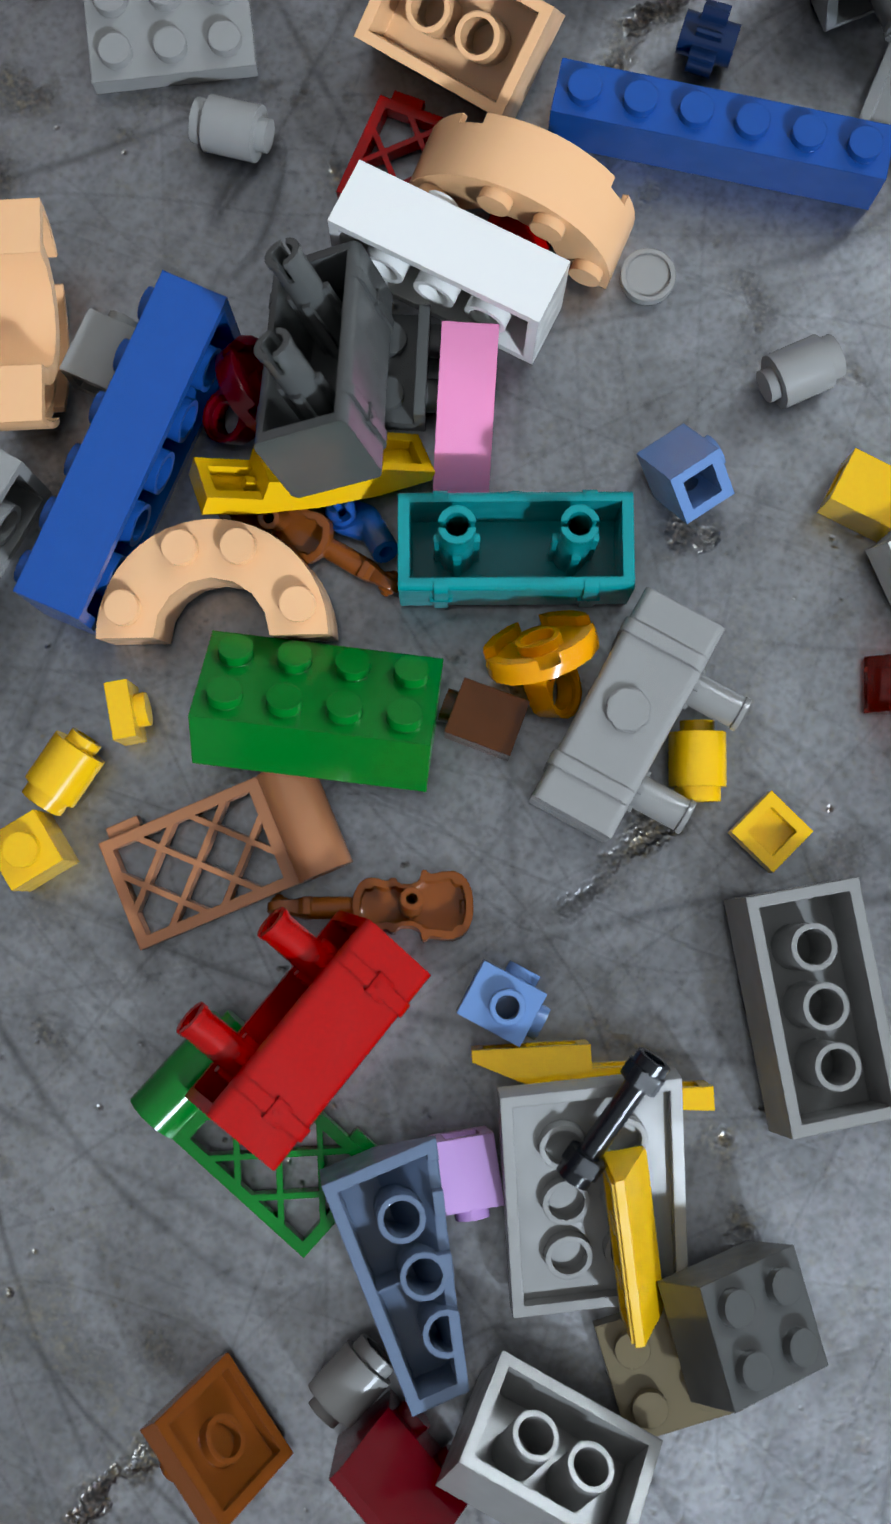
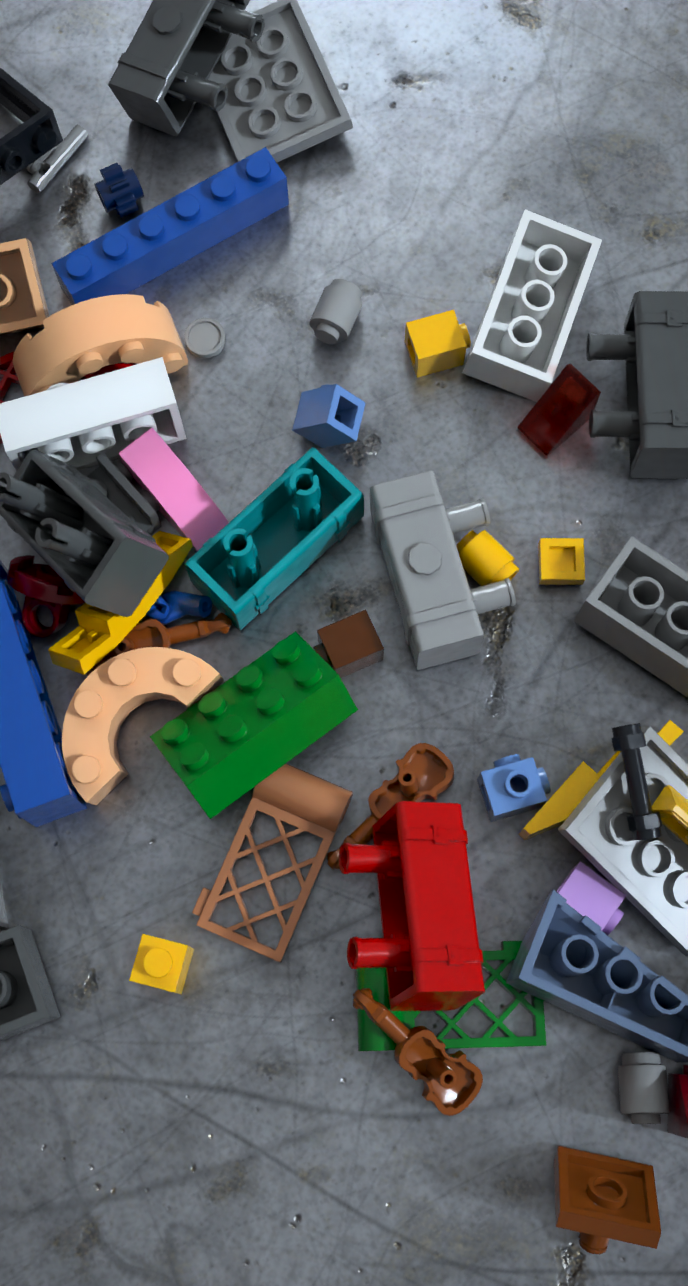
camera: 45 degrees left, 10 degrees down
yellow brick [22,727,105,817] -> none
yellow plate [103,679,153,746] -> none
light orange tile [483,610,599,719] -> none
none -> dark orange piece [353,988,483,1116]

